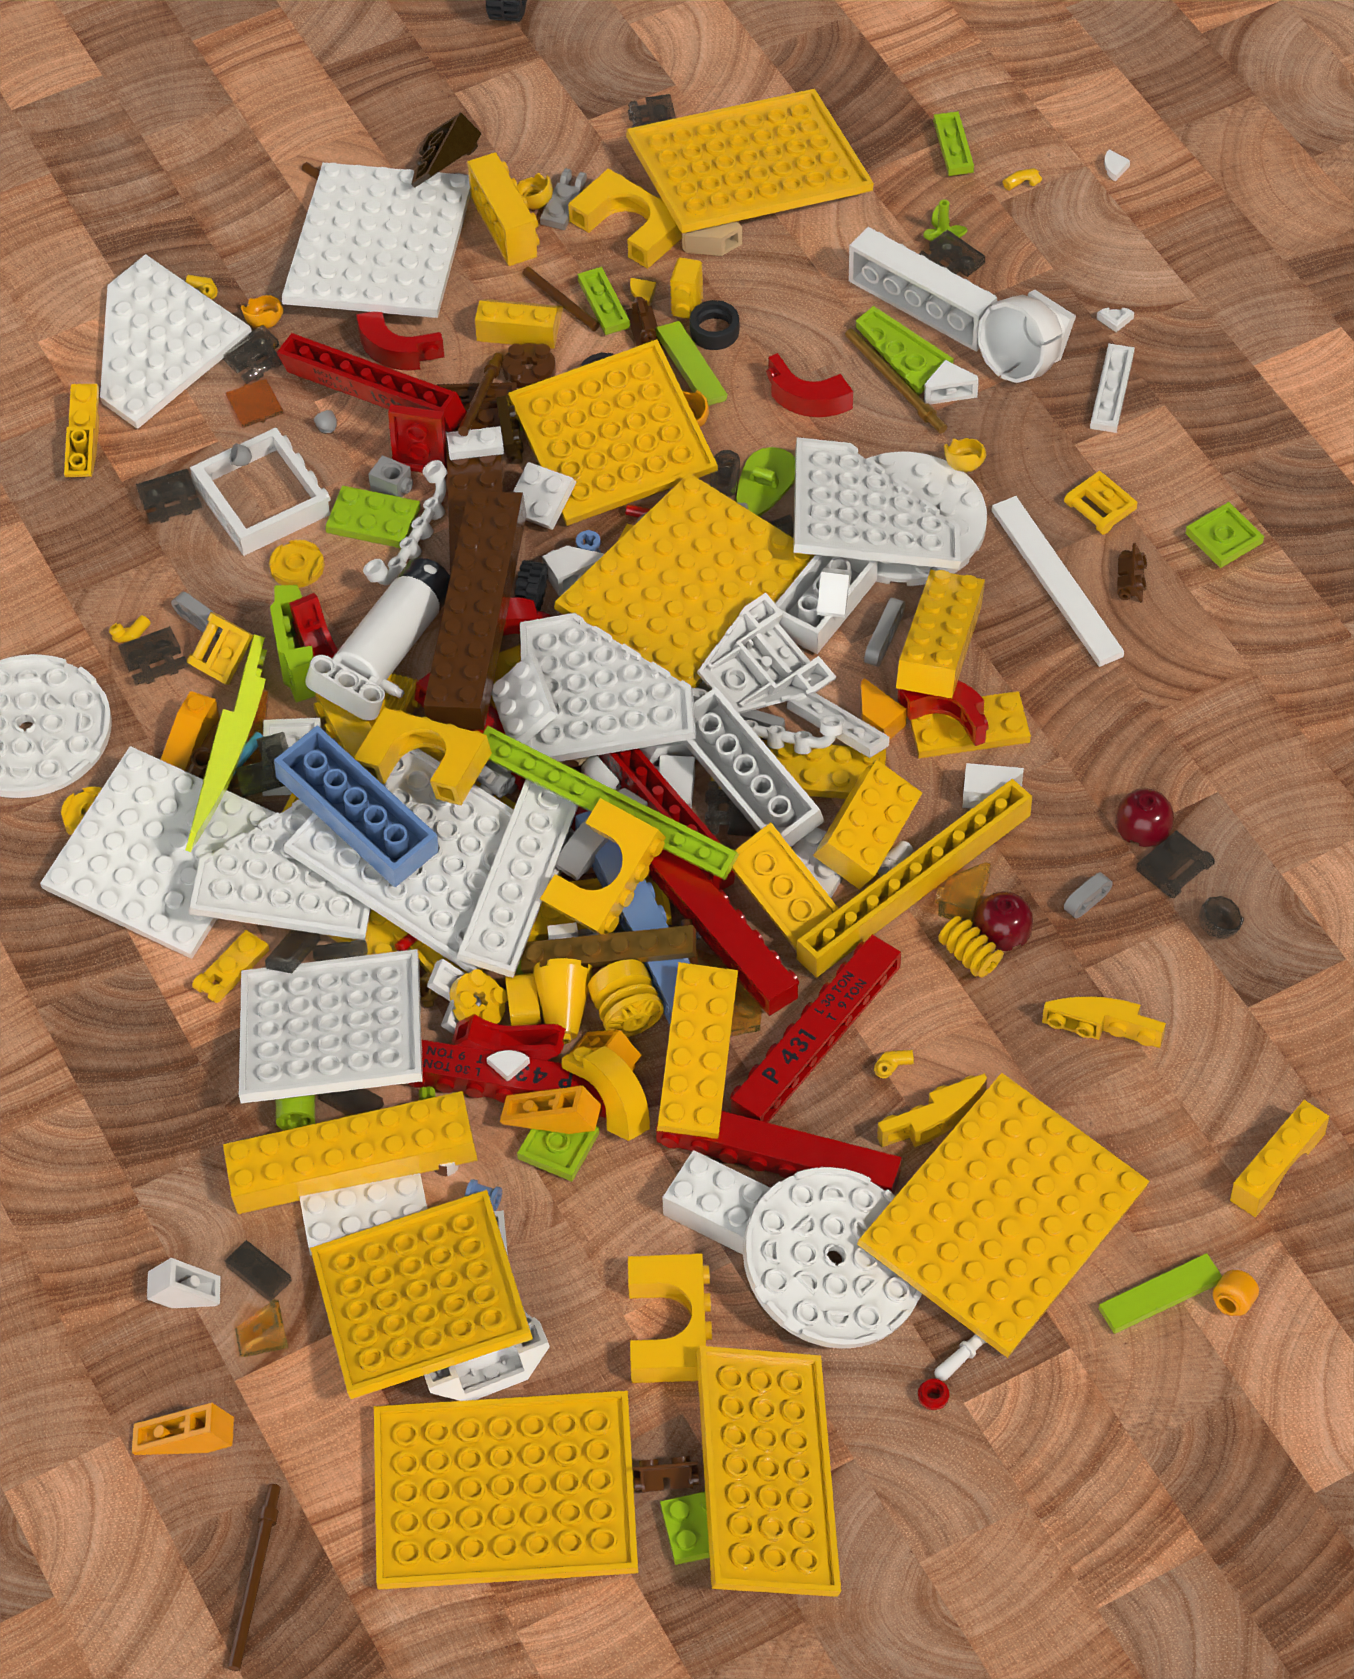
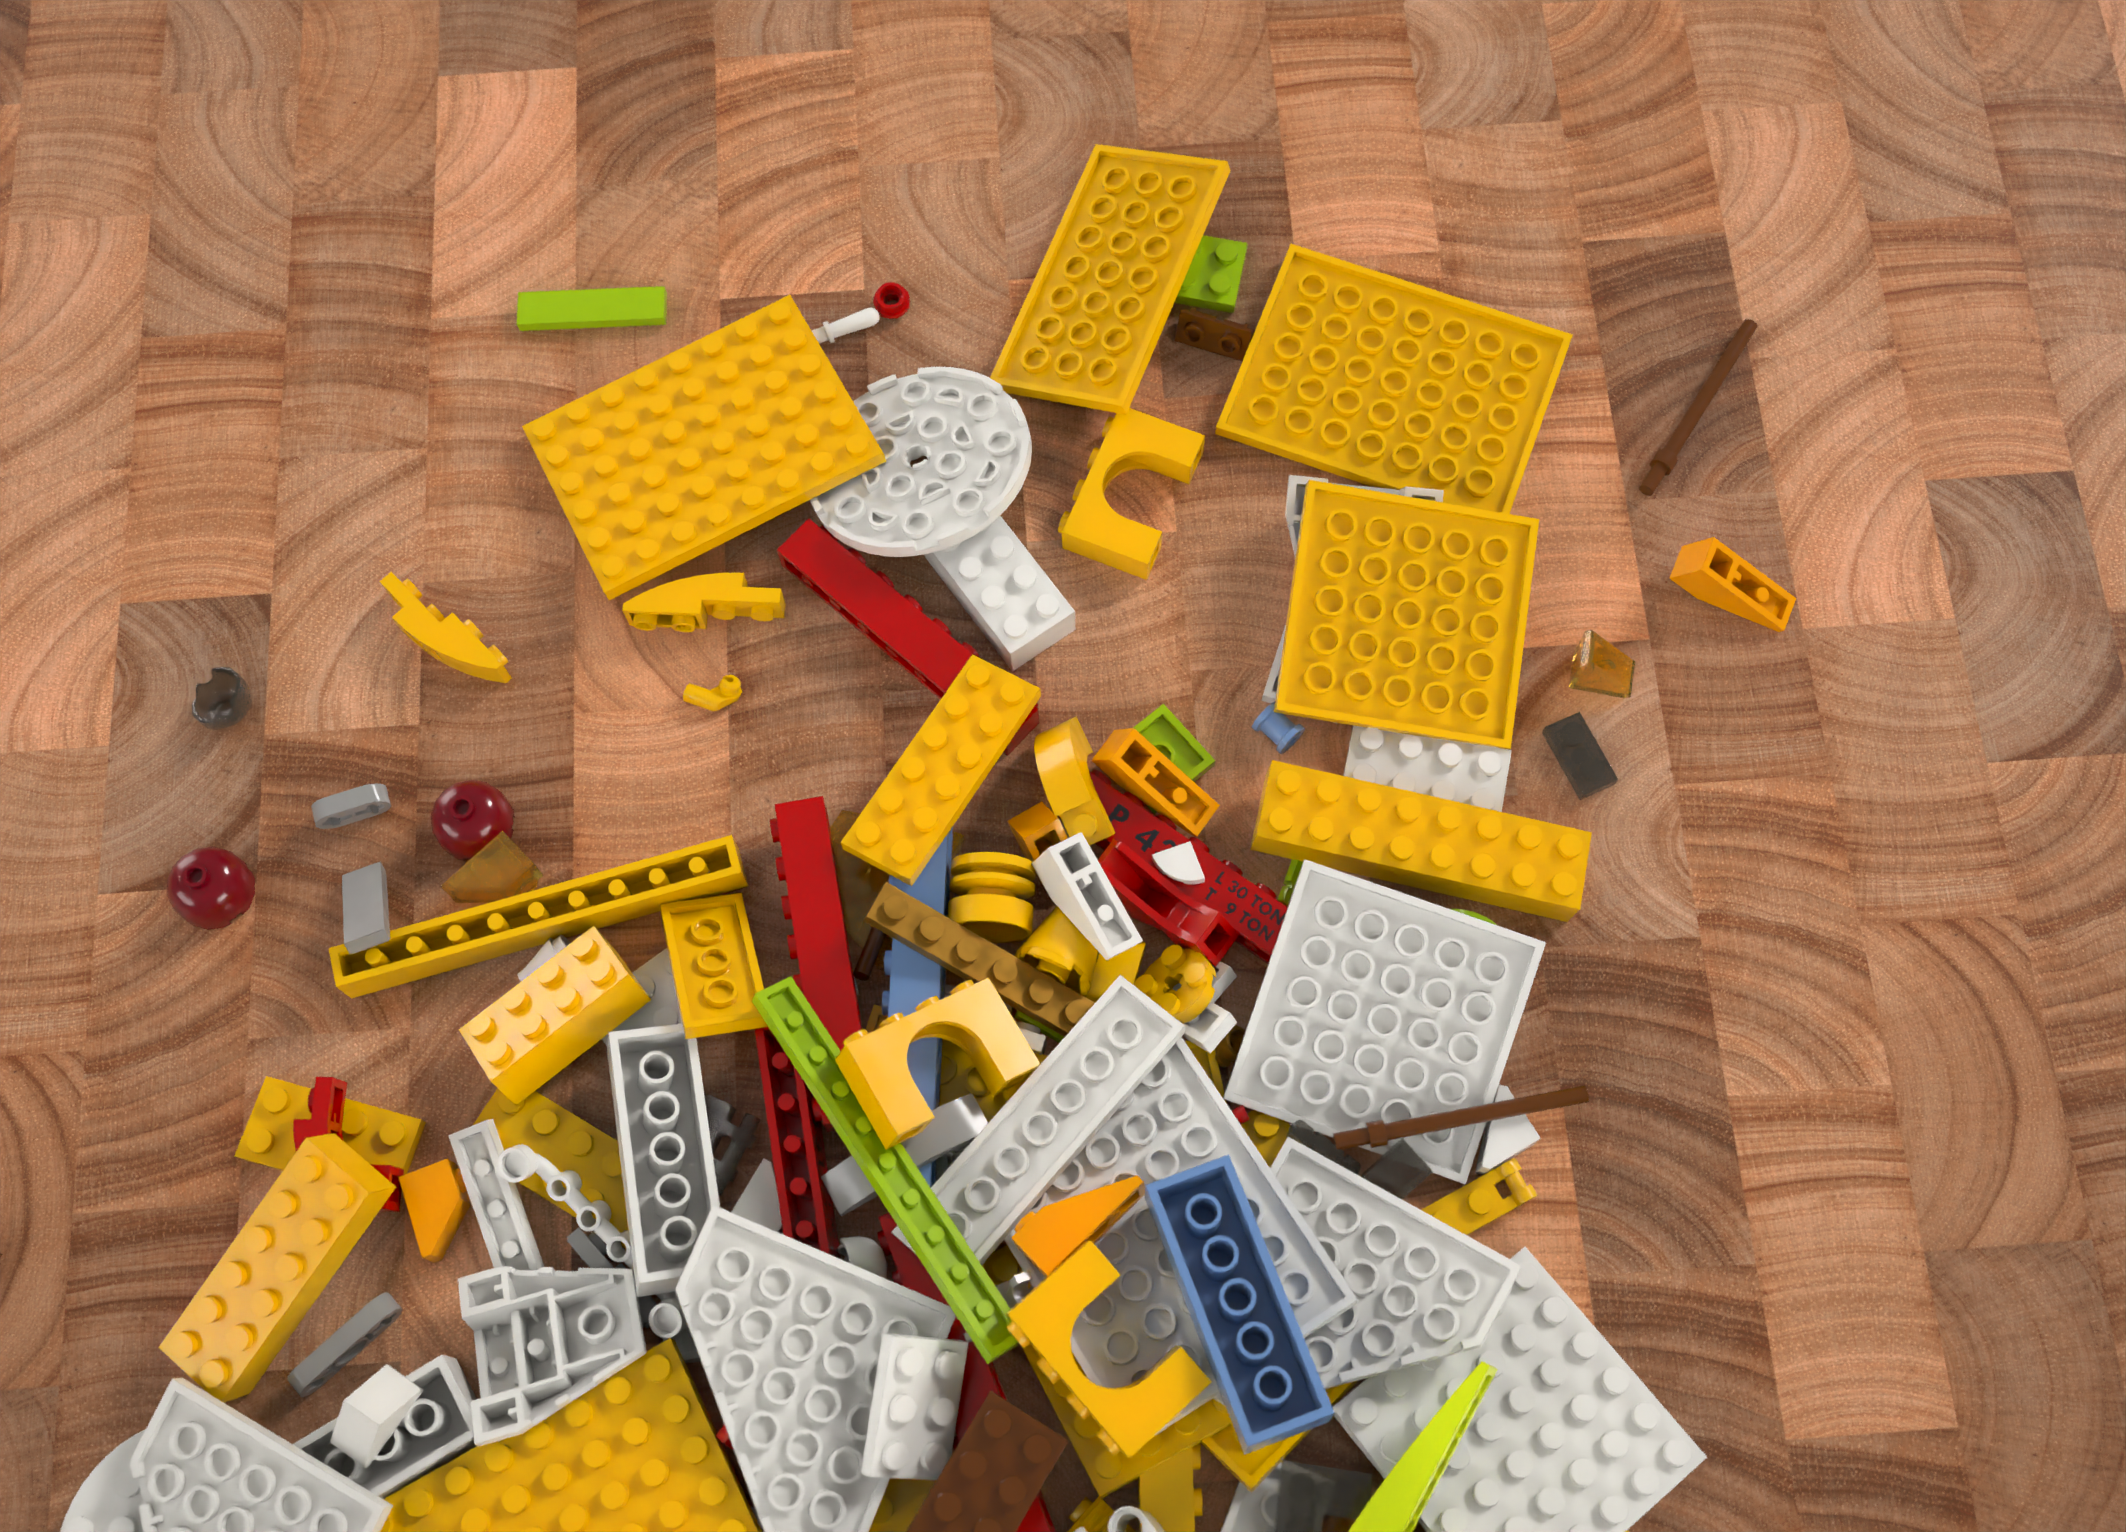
camera: 155 degrees left, 15 degrees up
white slope [147,1258,221,1308] -> none
red brick [730,934,901,1123] -> none
yellow piece [938,916,1004,978] -> none
white slope [962,763,1024,809] -> none
white tile [992,496,1124,667] -> none
clear smoke plate [1136,830,1215,898] -> none
light orange head [1213,1269,1259,1316] -> none
yellow arch [1230,1100,1329,1218] -> none
none -> light grey tile [342,861,390,954]
none -> light orange slope [1011,1175,1145,1277]
none -> white slope [1032,832,1143,960]
none -> reddish brown bar [1333,1085,1589,1150]
none -> white slope [1475,1085,1541,1175]

